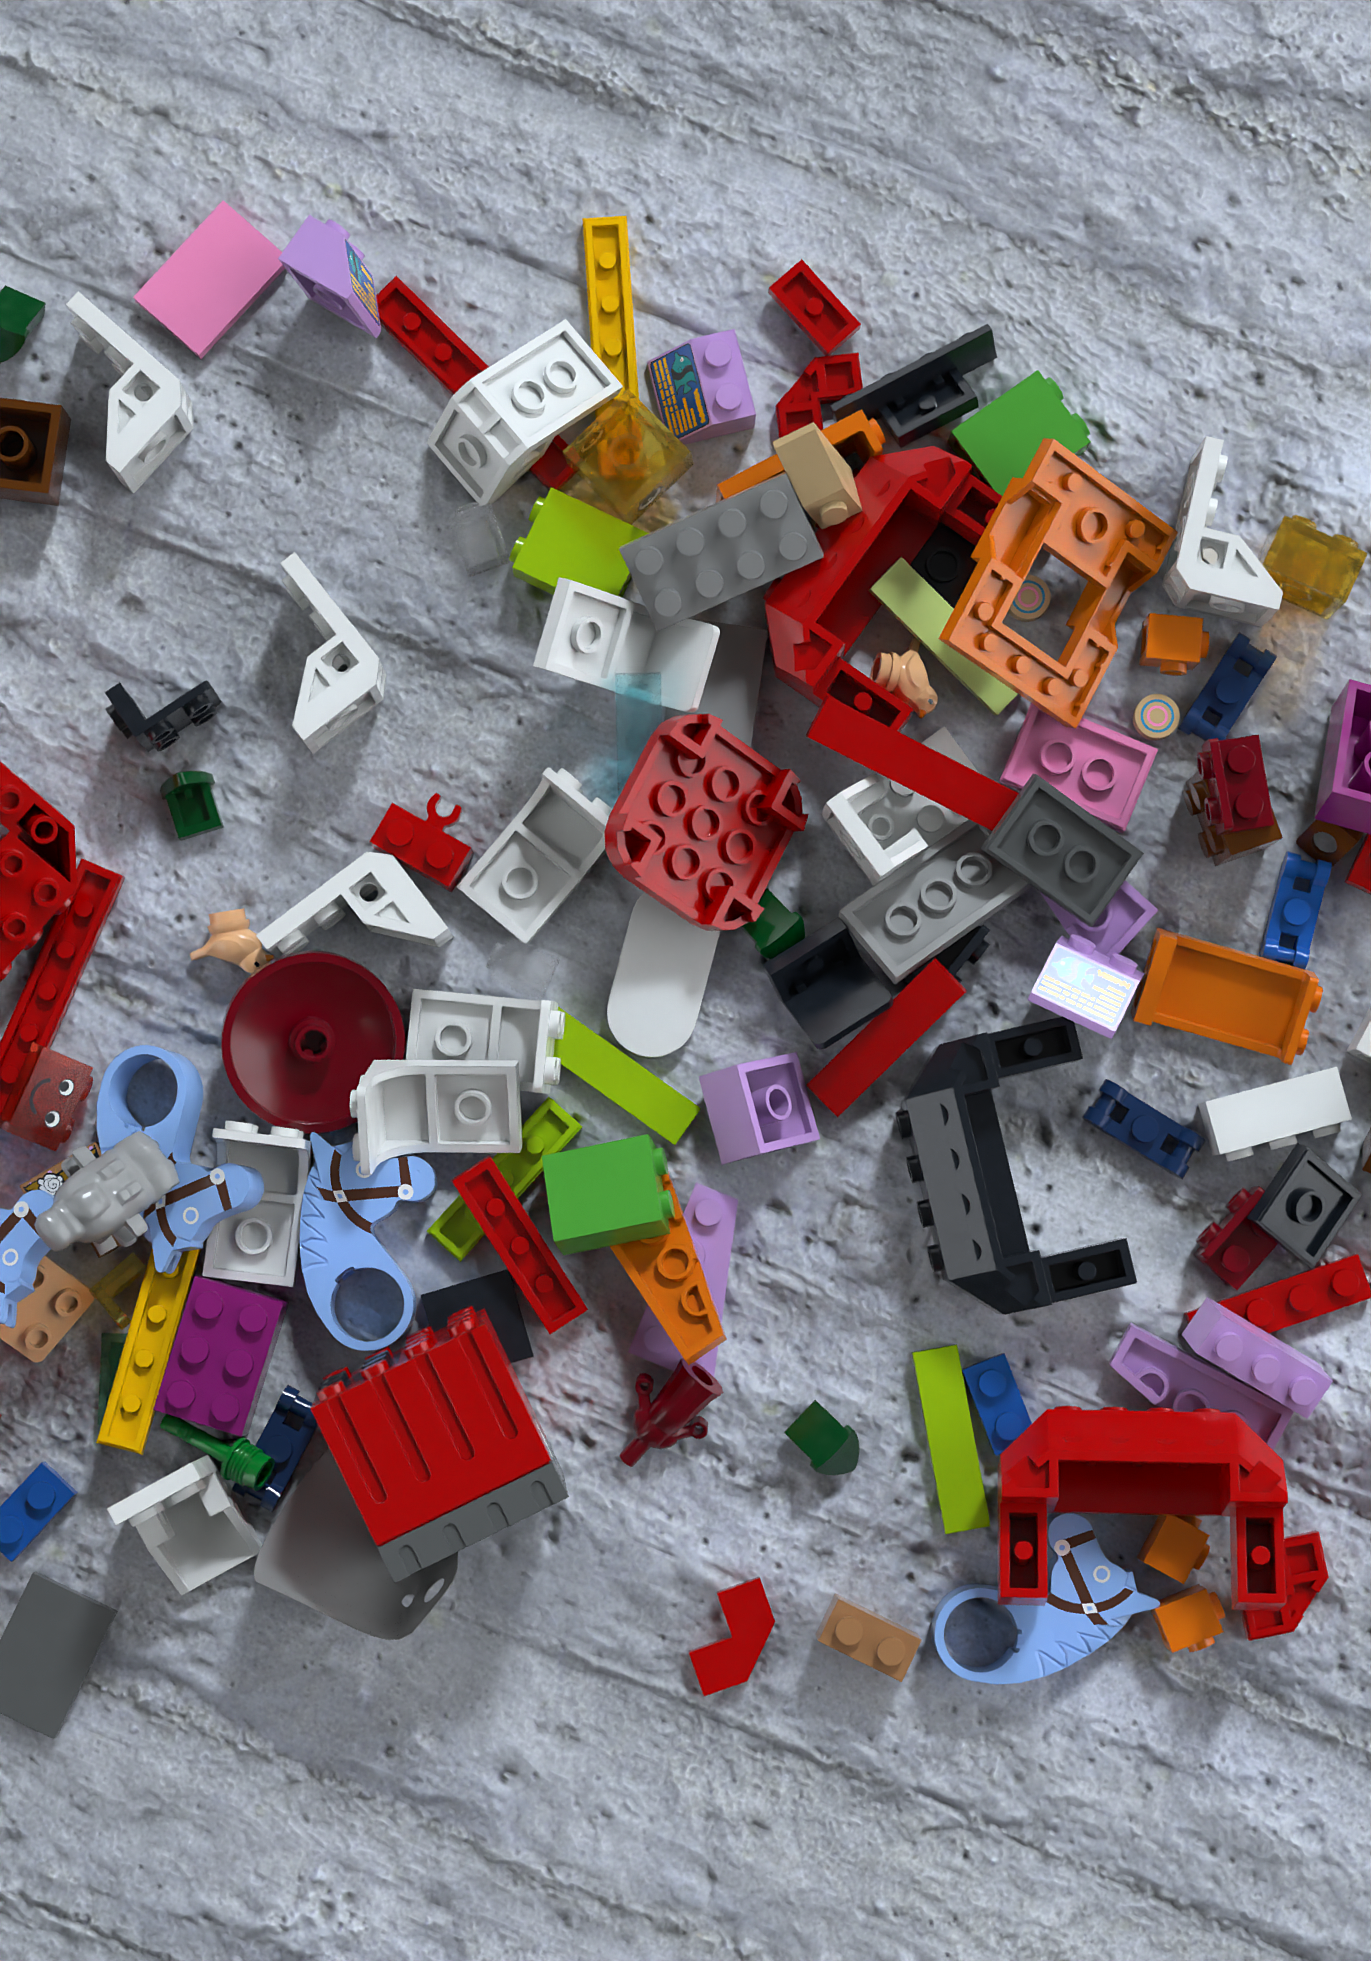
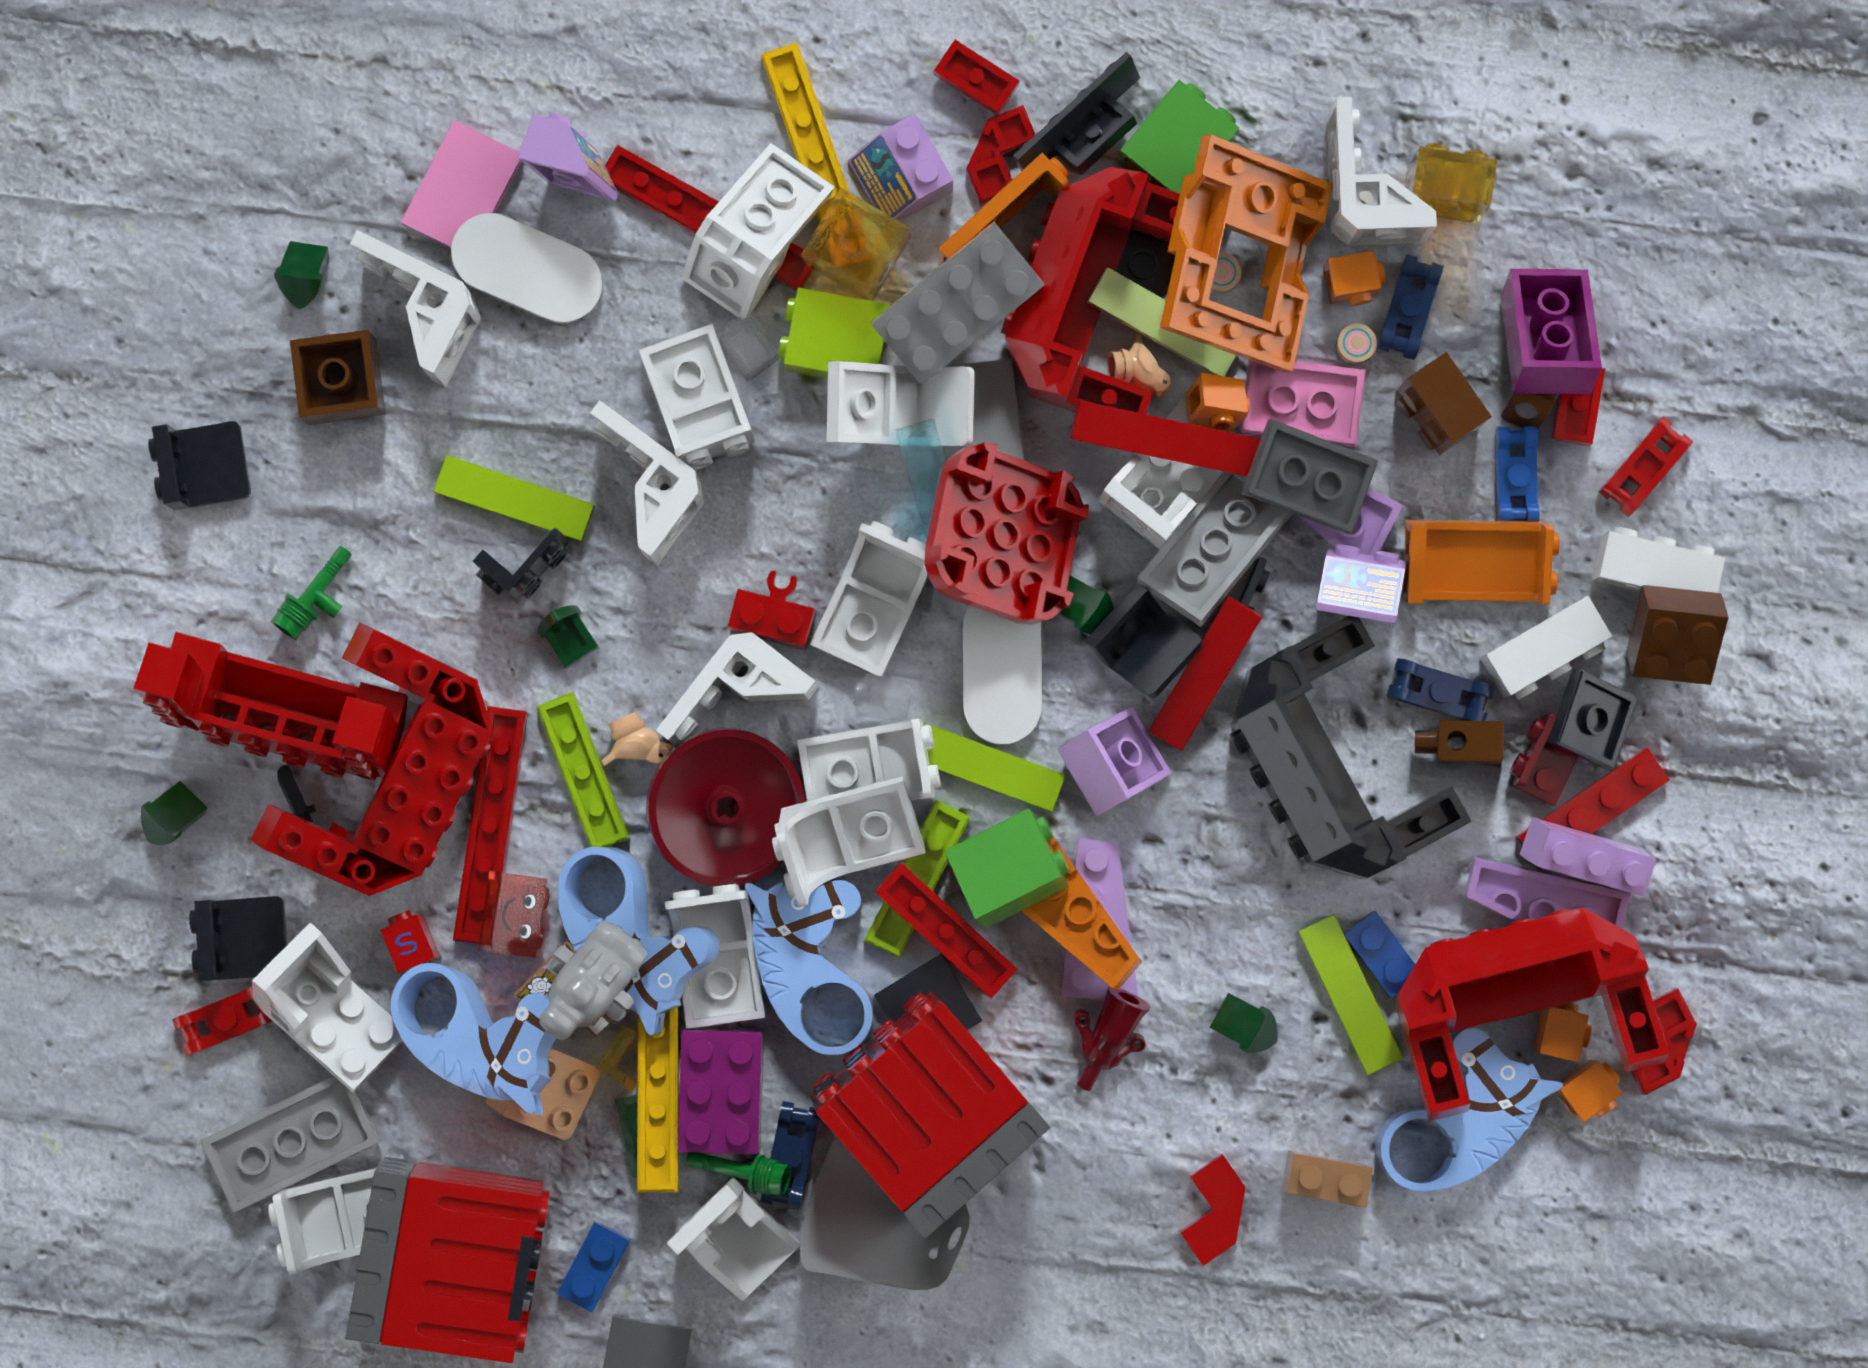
camera: 10 degrees left, 0 degrees up
tan slope [773,422,863,529] -> none
dark red bracket [1197,734,1275,836] -> none
none -> lime tile [433,455,595,543]
none -> white tile [451,213,602,324]
none -> lime tile [536,692,631,847]
none -> white bracket [639,324,756,470]
none -> orange brick [1185,372,1250,433]
none -> reddish brown torso [1415,720,1504,766]

